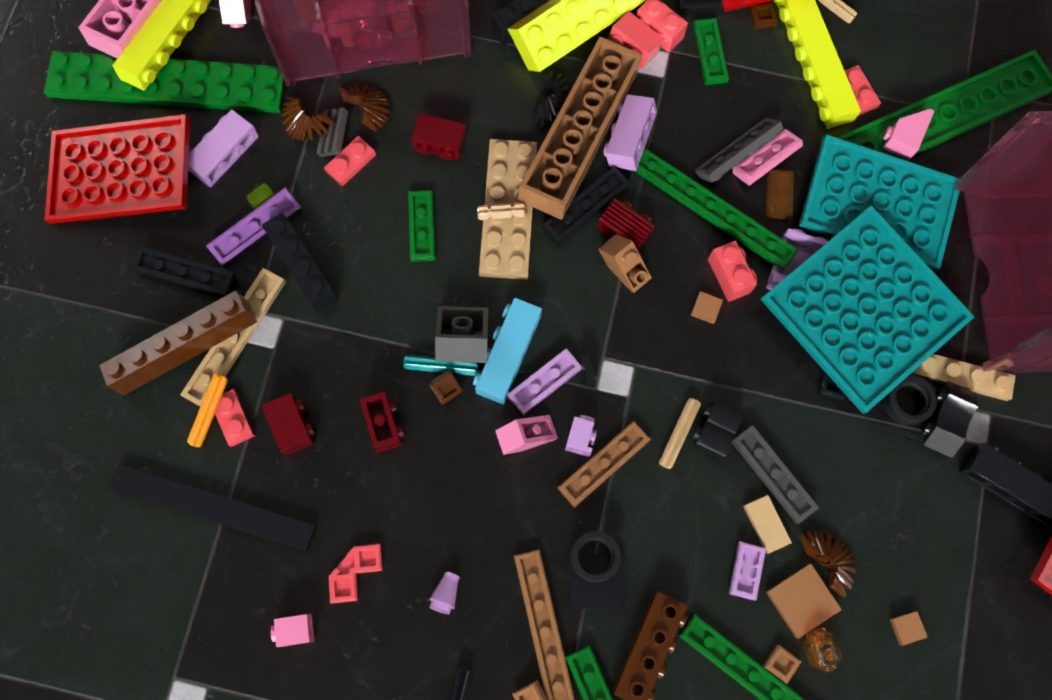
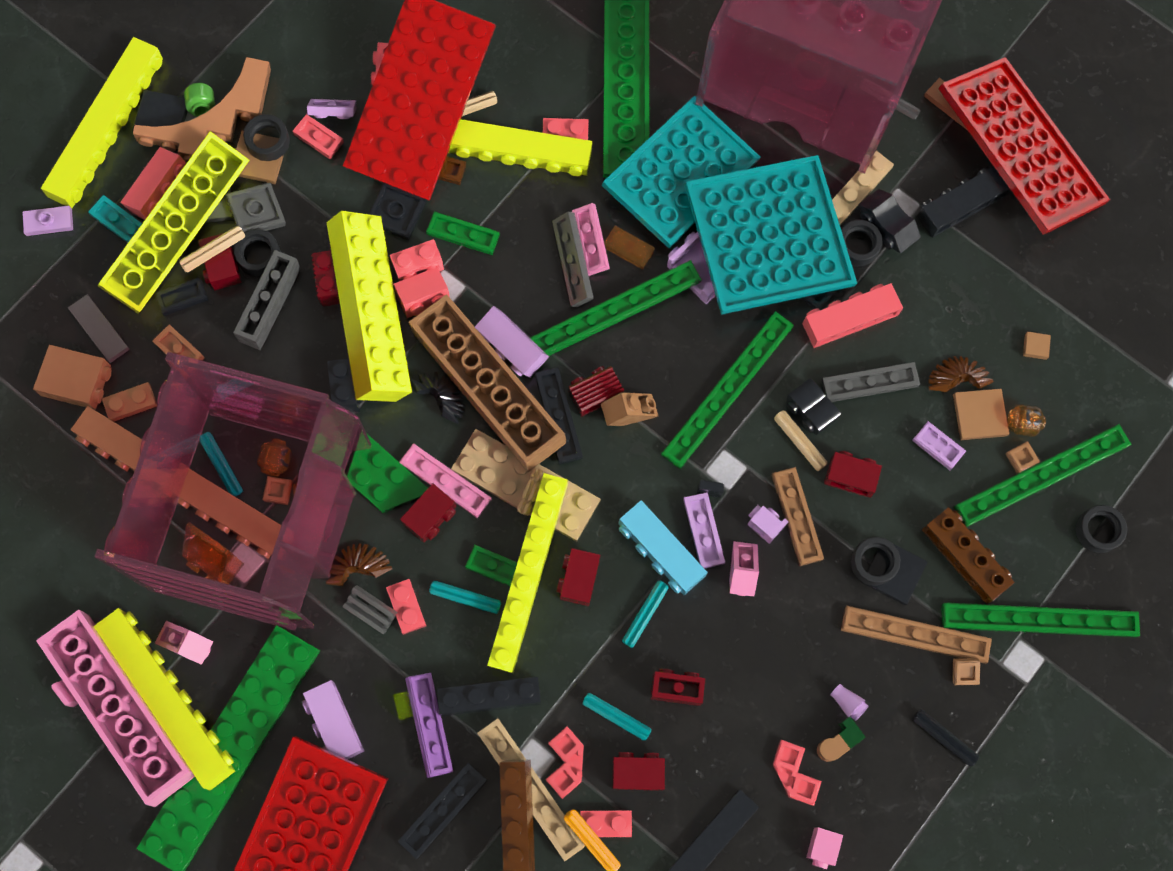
camera: 65 degrees left, 0 degrees up
reddish brown hair [282,96,335,142] -> none
reddish brown tile [427,369,463,405] -> none
dark grey brick [435,306,488,363] -> none
medium nougat tile [691,291,723,324] -> none
coral brick [708,241,757,302] -> none
tan tile [743,495,792,554] -> none
bright pink slope [883,109,934,161] -> none
none -> green wing [346,430,428,513]
none -> bright pink tile [400,443,492,519]
none -> teal axle [429,581,501,614]
none -> neon yellow brick [487,473,568,673]
none -> coral tile [546,727,584,799]
none -> dark red brick [557,548,600,606]
none -> teal axle [582,693,651,740]
none -> green tile [661,311,794,469]
none -> coral brick [802,283,903,348]
none -> leg [817,717,866,762]
none -> dark red brick [824,451,882,498]

